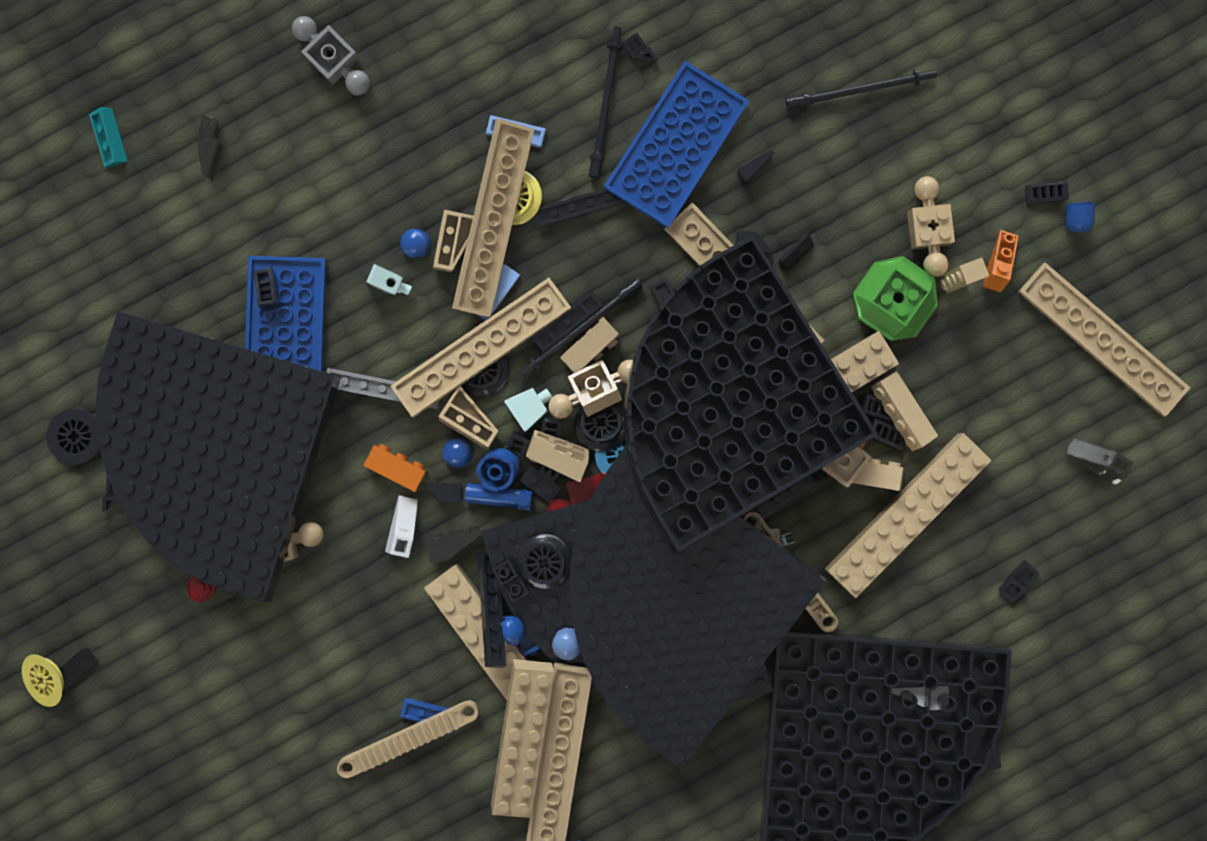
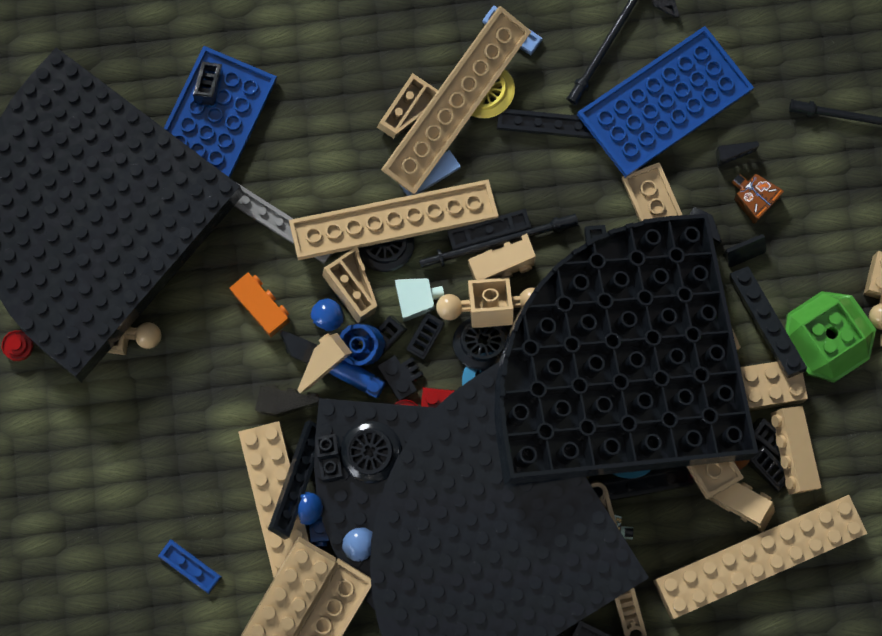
camera: 25 degrees right, 10 degrees down
tan gear [337,700,479,778] -> none
light aqua torso [366,264,412,297] -> none
white slope [385,495,418,558] -> none
blue hair [400,229,431,258] -> none
tan wedge [526,430,589,482] -> none
none -> tan slope [297,333,352,393]
none -> black plate [729,266,807,379]
none -> dark orange torso [732,174,784,224]

